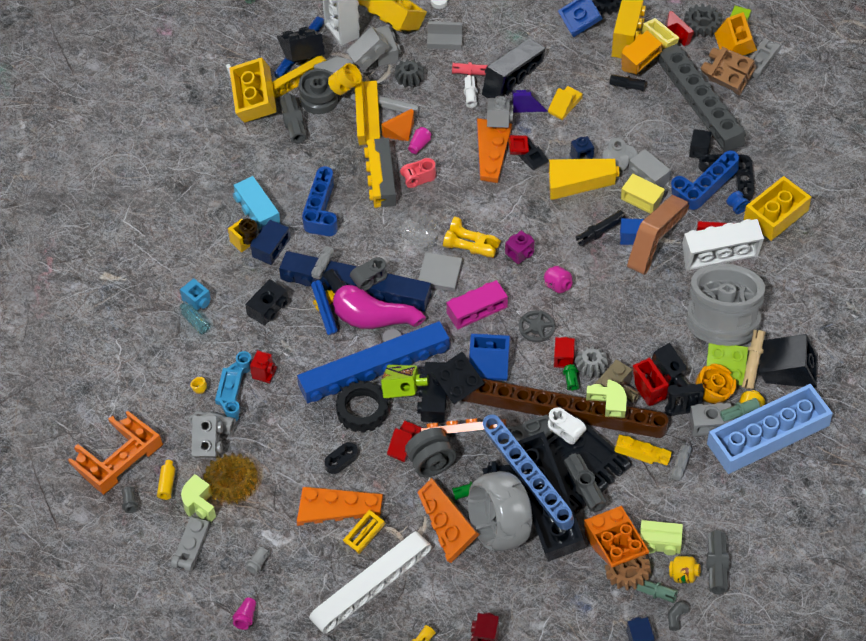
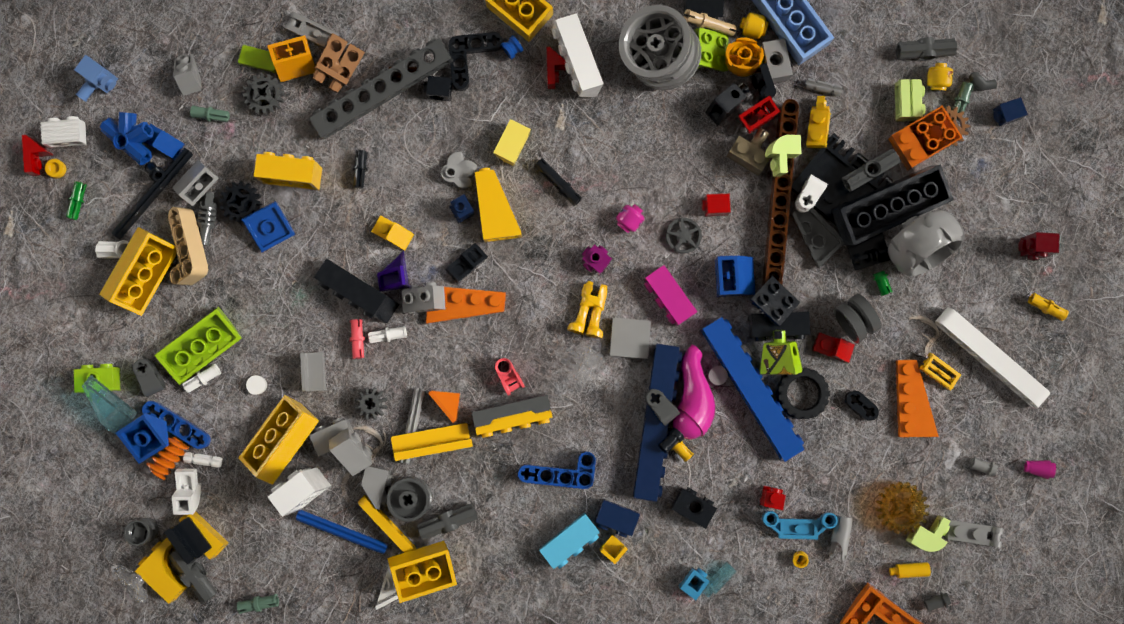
camera: 100 degrees left, 30 degrees up
light grey brick [191,416,223,458] -> none
dark brown wheel [238,218,257,245] -> none
black slope [277,27,325,62] -> none
light grey axle [311,246,334,279] -> none
blue axle [311,280,338,335] -> none
yellow wheel [328,63,362,95] -> none
dark pink cone [408,127,432,154] -> none
orange wing [418,478,480,563] -> none
wing [421,418,507,434] -> none
medium blue beam [482,414,574,530] -> none
red tile [508,135,529,155] -> none
green pin [563,364,579,391] -> none
light grey gear [575,345,608,379] -> none
blue brick [620,218,644,245] -> none
light orange slope [622,30,662,74] -> none
nougat beam [627,195,689,275] -> none
light grey brick [628,149,671,187] -> none
light yellow brick [642,18,679,50] -> none
red slope [665,11,694,46] -> none
blue beam [671,151,739,210] -> none
sand green axle [720,398,760,421] -> none

